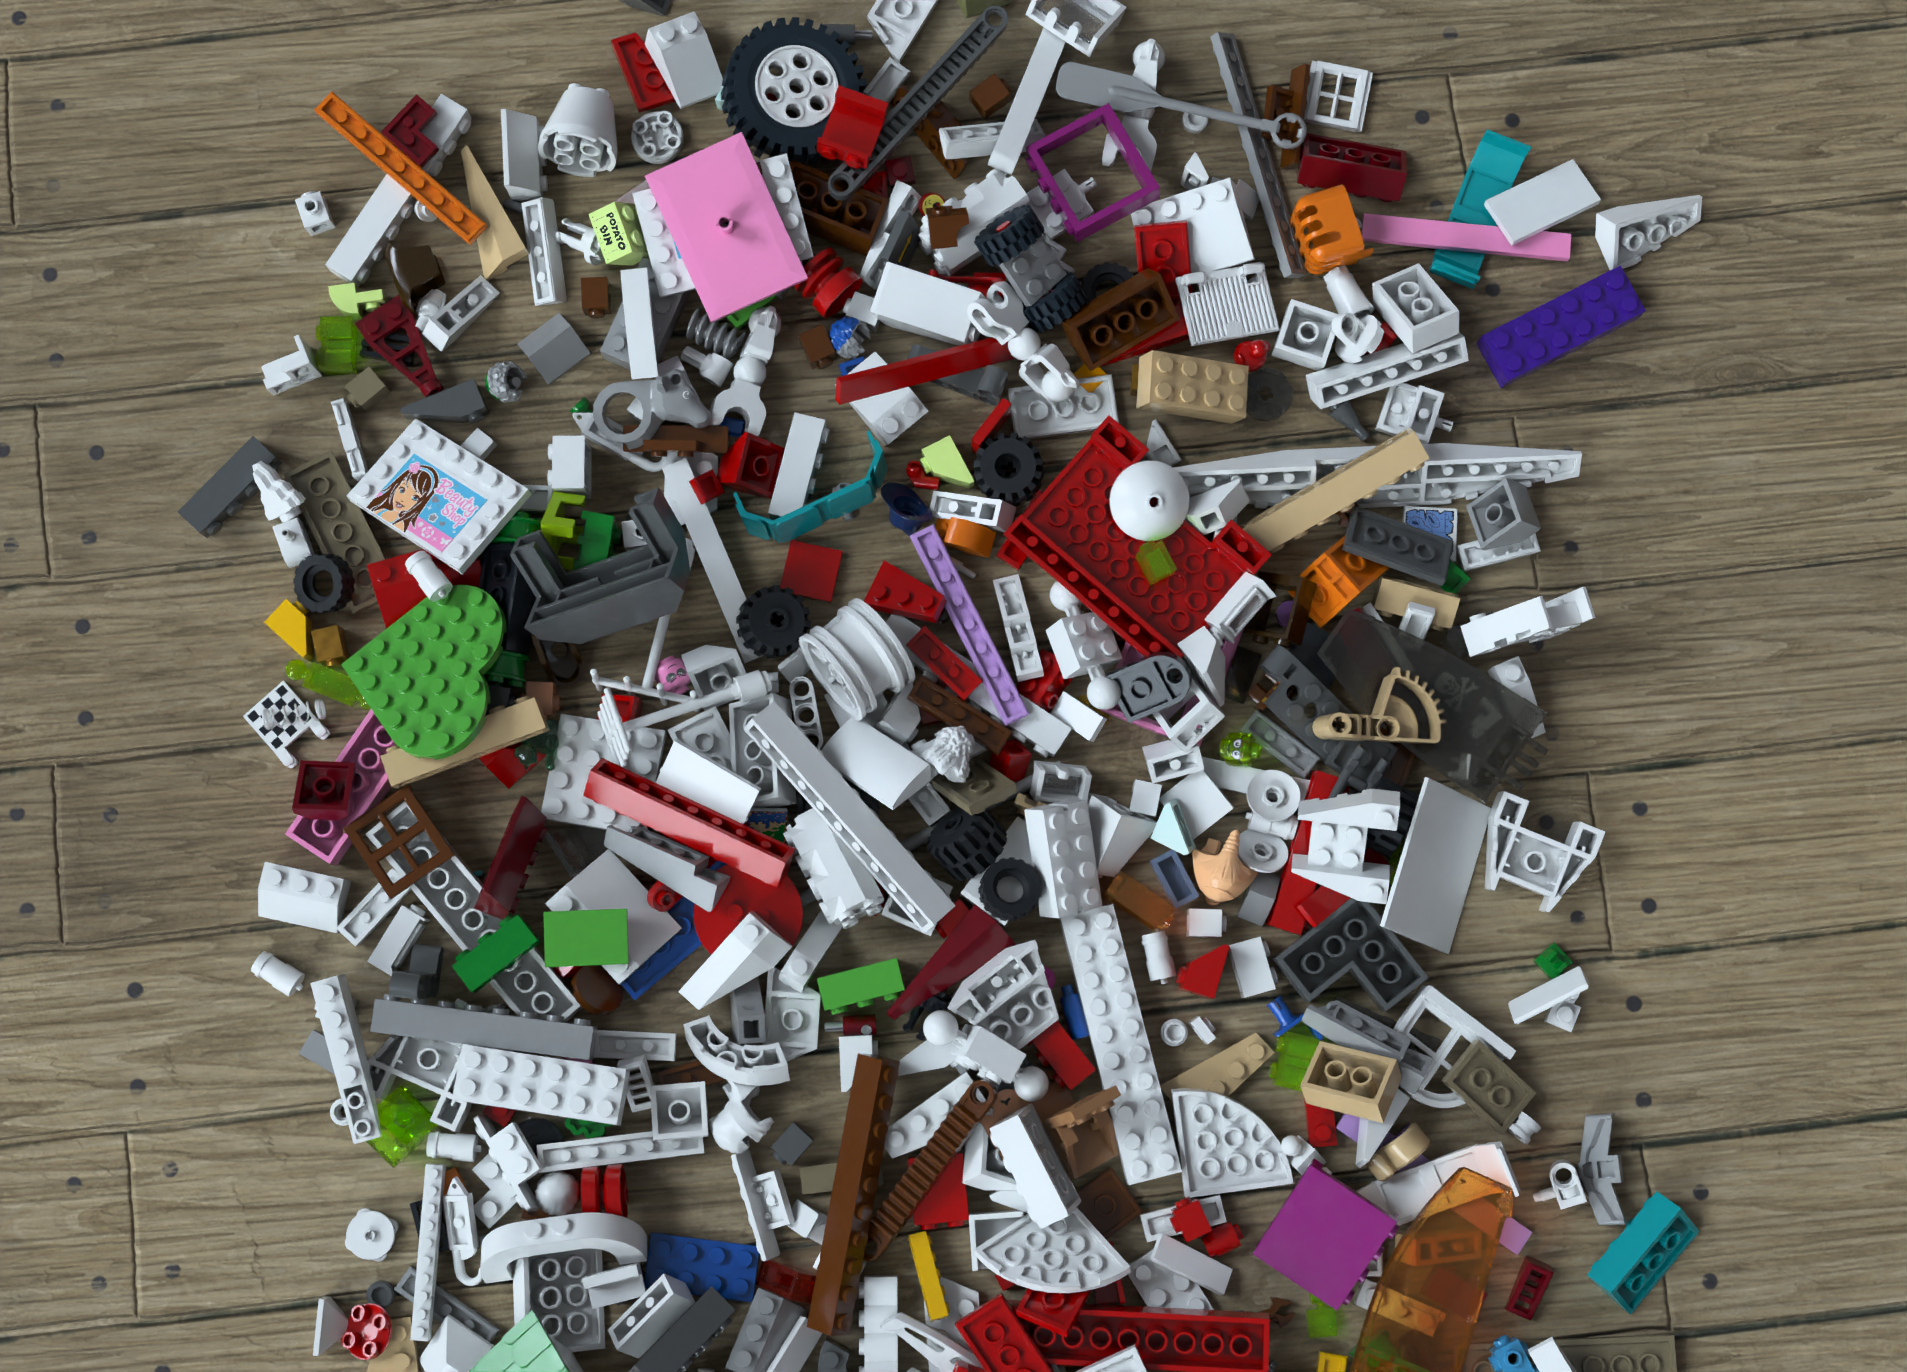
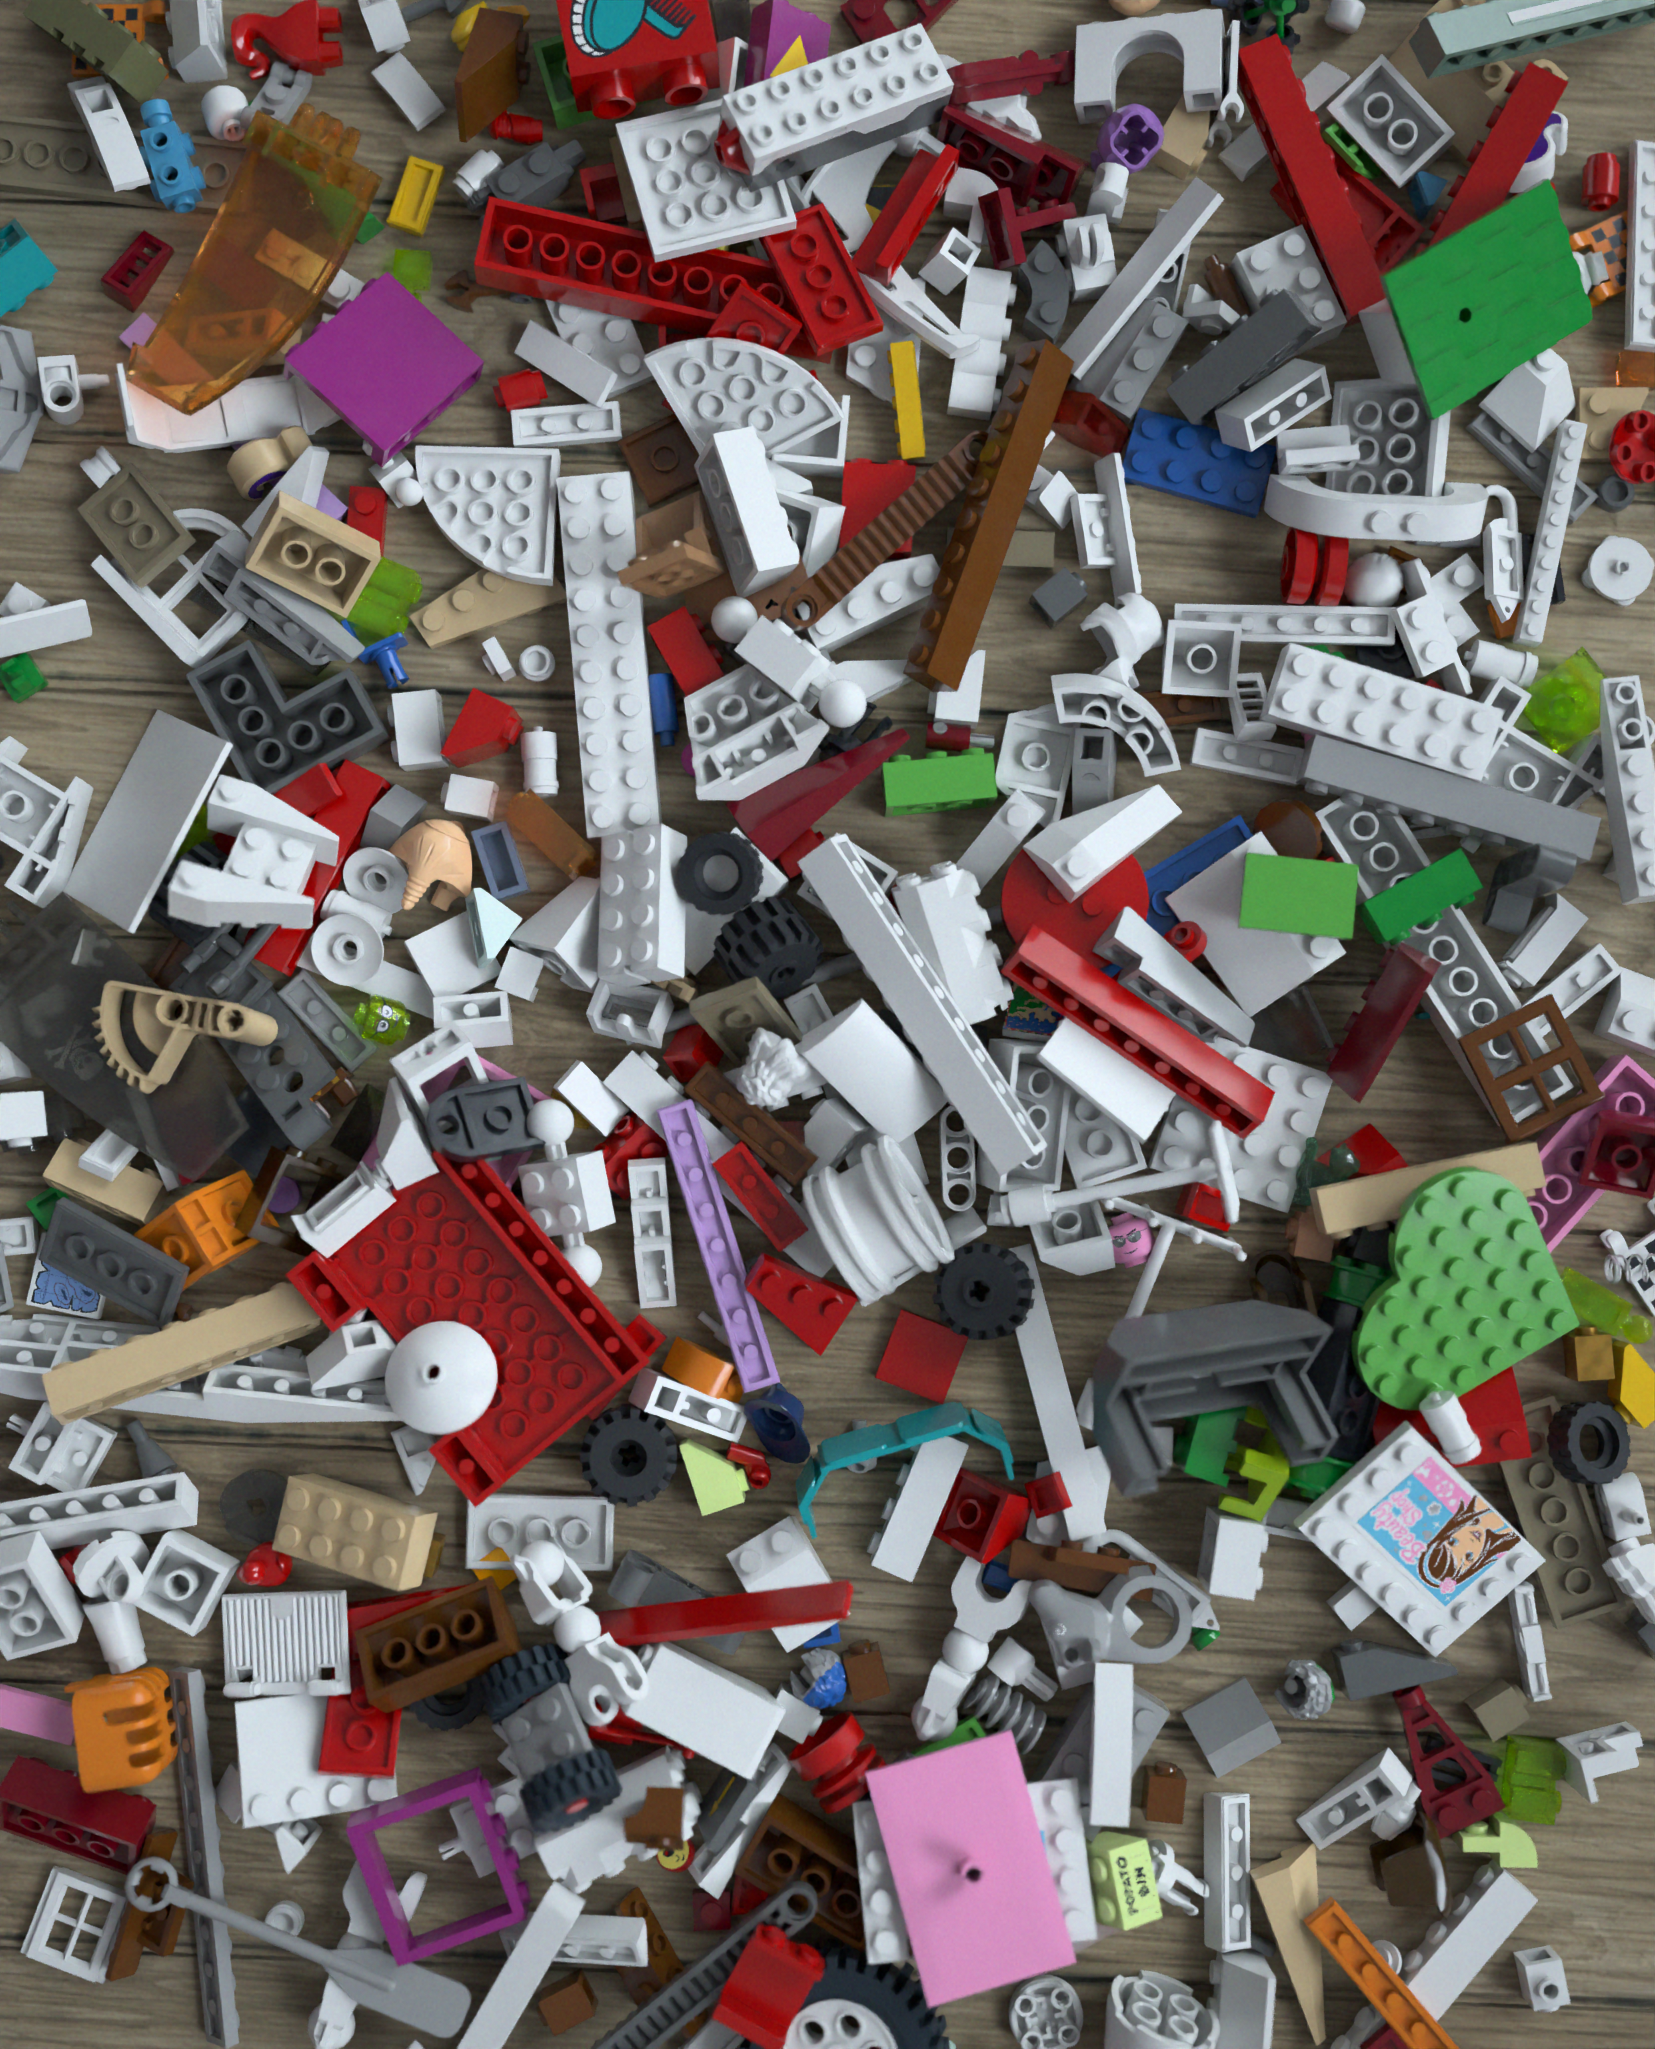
camera: 170 degrees left, 5 degrees up
red tile [971,398,1012,455] -> none
clear neon green brick [1136,540,1177,585] -> none
red brick [1169,1196,1212,1242] -> none

